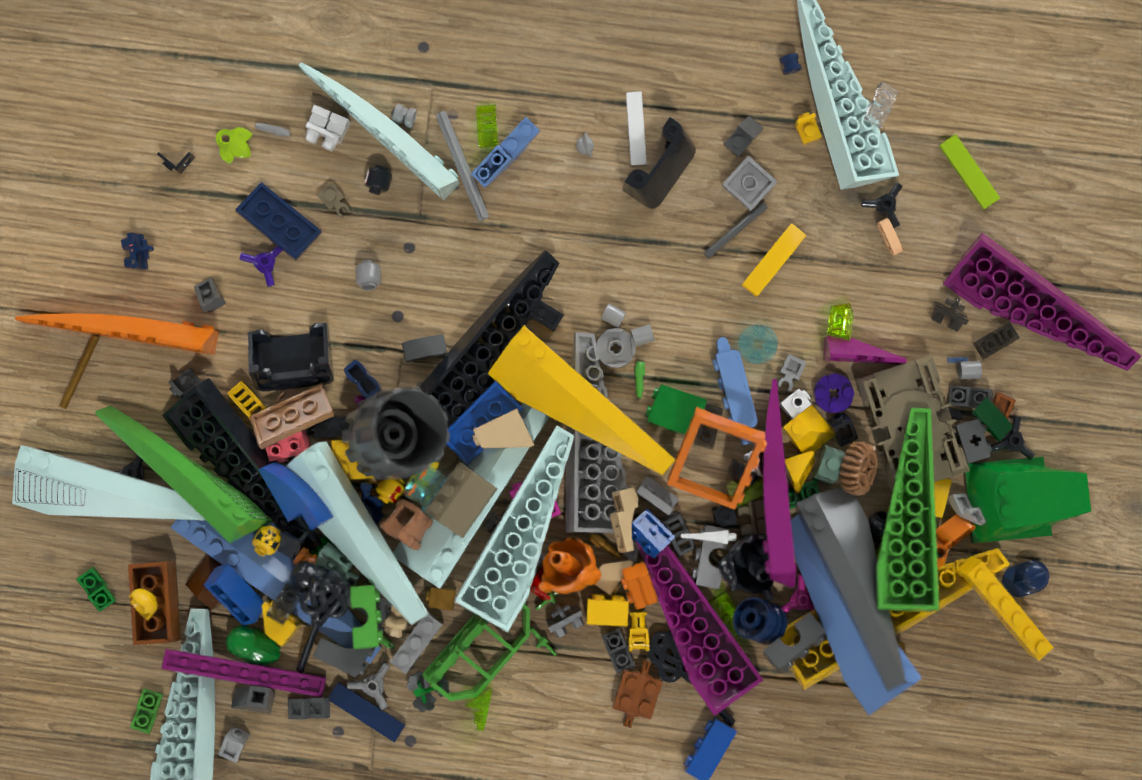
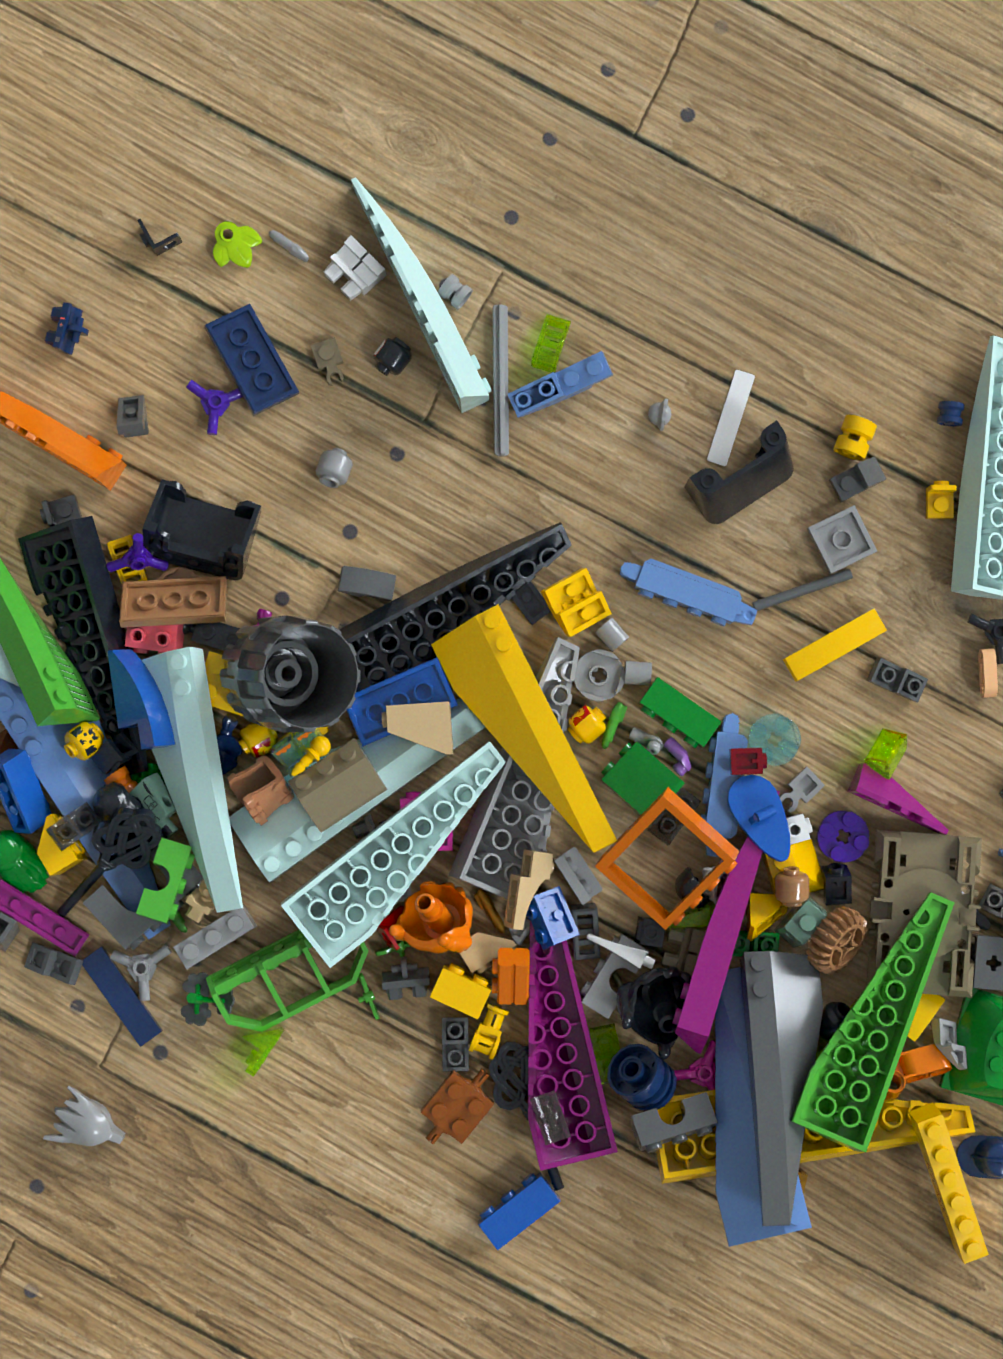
camera: 20 degrees right, 0 degrees up
dark blue brick [344,360,383,398] -> none
pearl gold brick [426,586,456,611] -> none
none -> dark purple piece [107,533,168,572]
none -> yellow bar [291,736,331,776]
none -> clear smoke hips [530,1090,571,1145]
none -> yellow slope [541,568,612,637]
none -> yellow head [567,705,606,744]
none -> medium blue hinge [619,559,757,626]
none -> light grey arm [628,727,663,755]
none -> green brick [638,677,722,749]
none -> medium lavender arm [664,737,691,776]
none -> blue shield [727,775,791,862]
none -> dark red bracket [729,748,767,775]
none -> medium nougat head [775,866,809,907]
none -> yellow wheel [833,415,877,461]
none -> dark grey slope [867,657,928,703]

